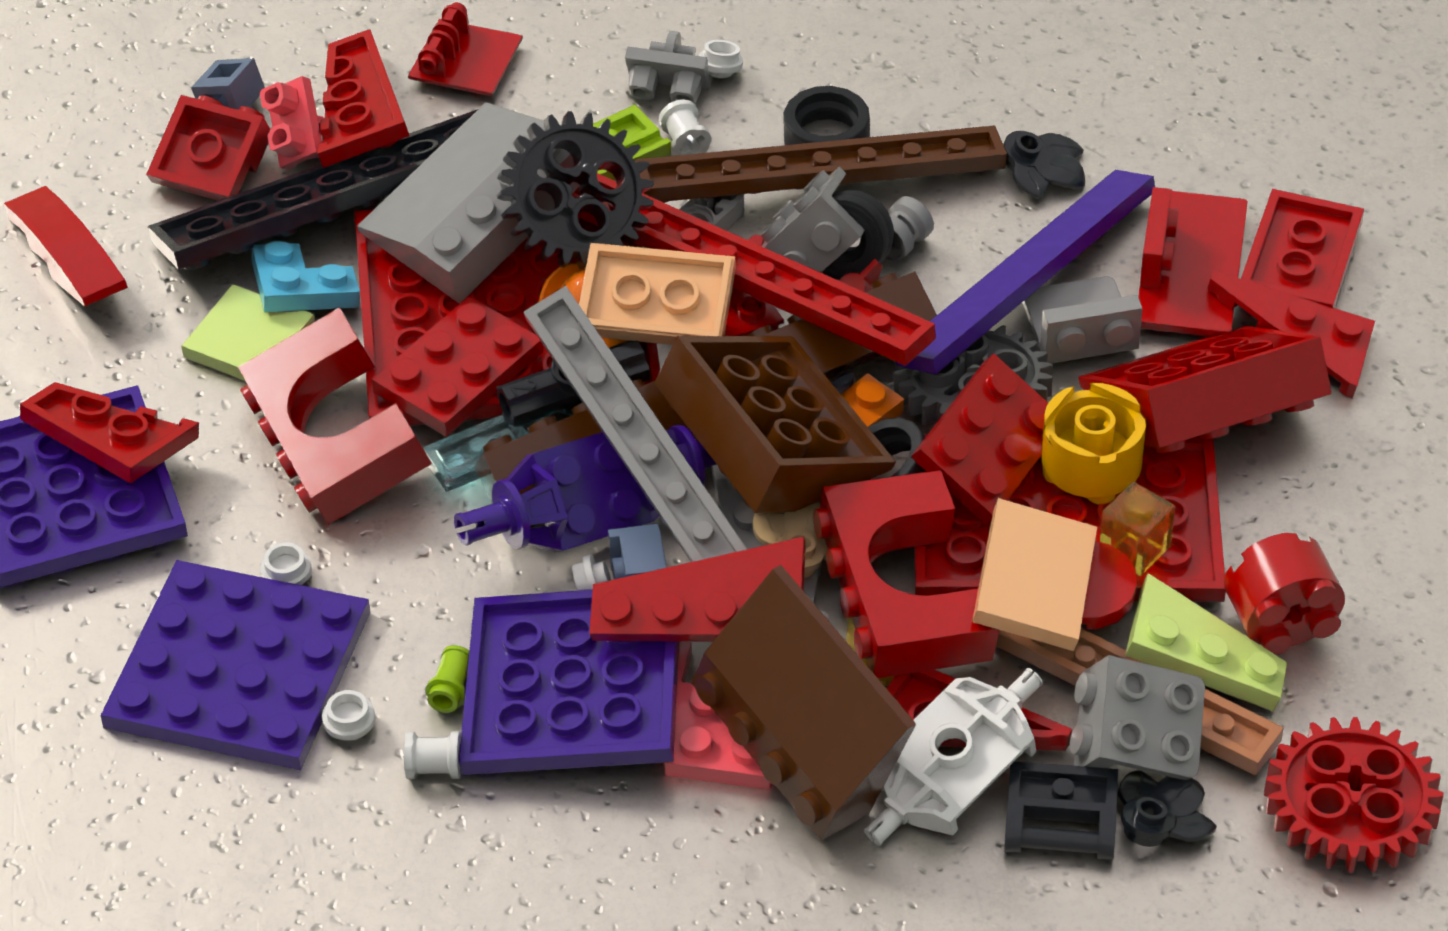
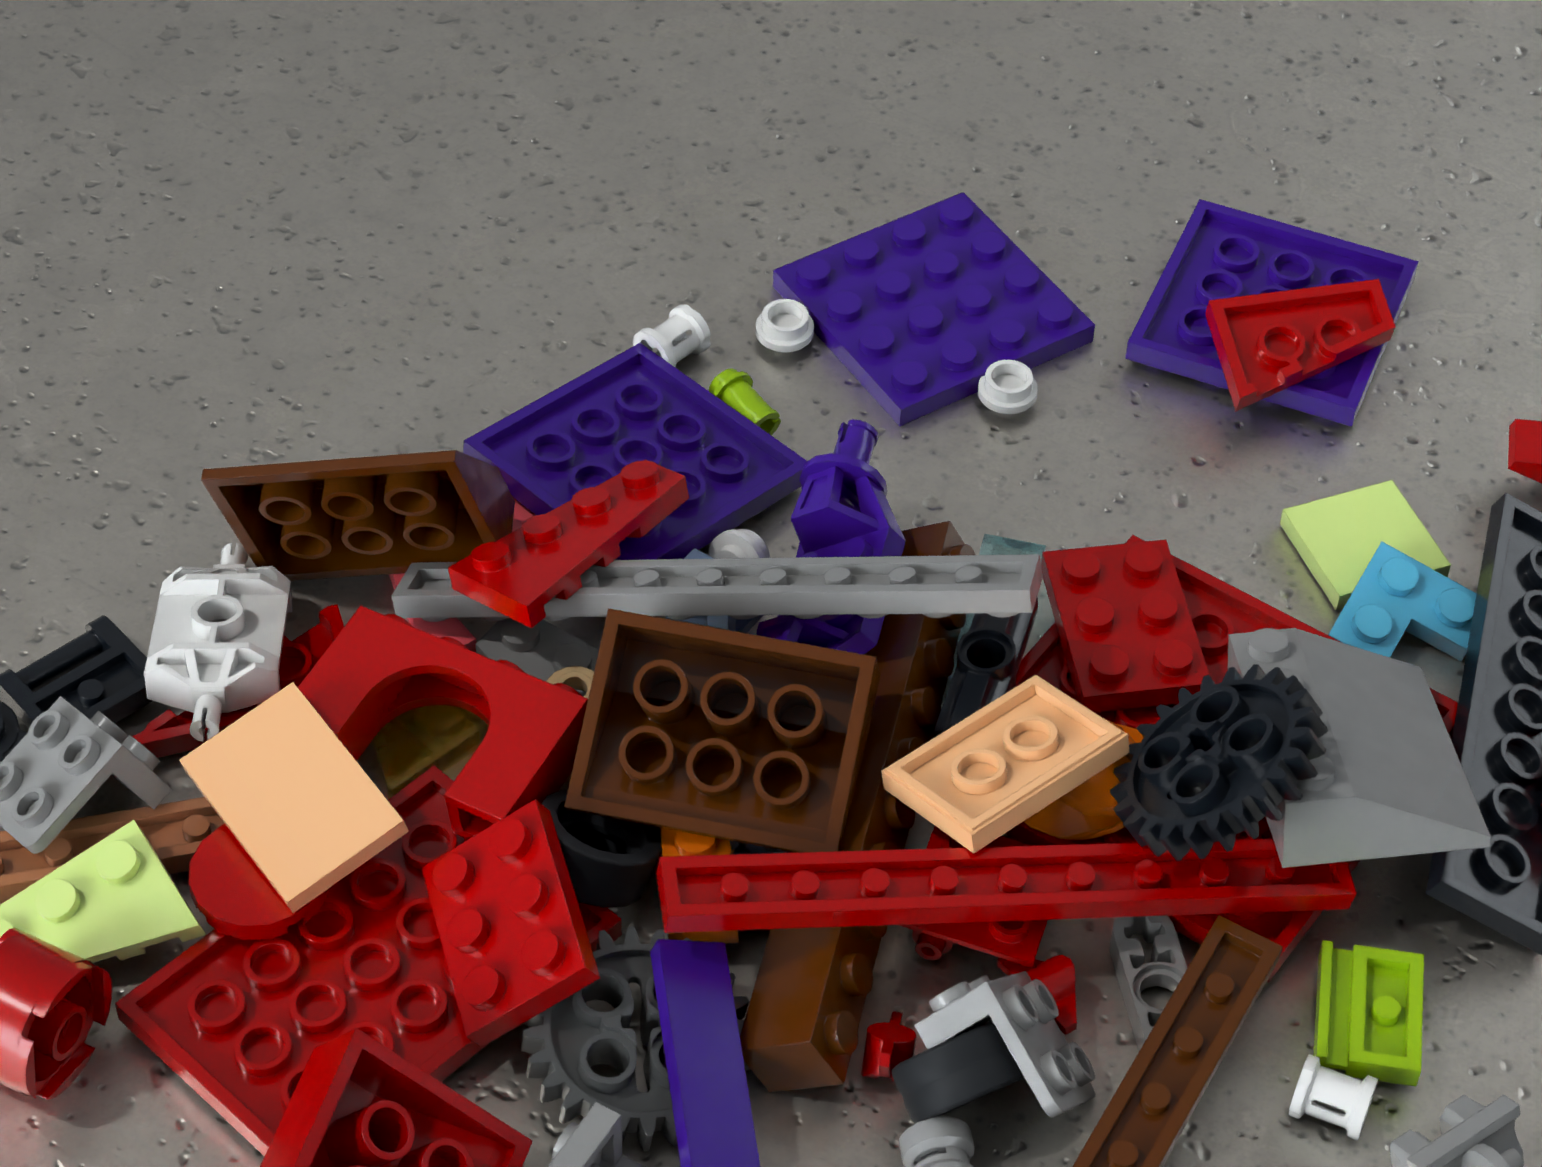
camera: 130 degrees right, 0 degrees up
arch [238,307,432,525] -> none
yellow brick [1041,383,1146,504] -> none
clear yellow brick [1100,481,1175,576] -> none

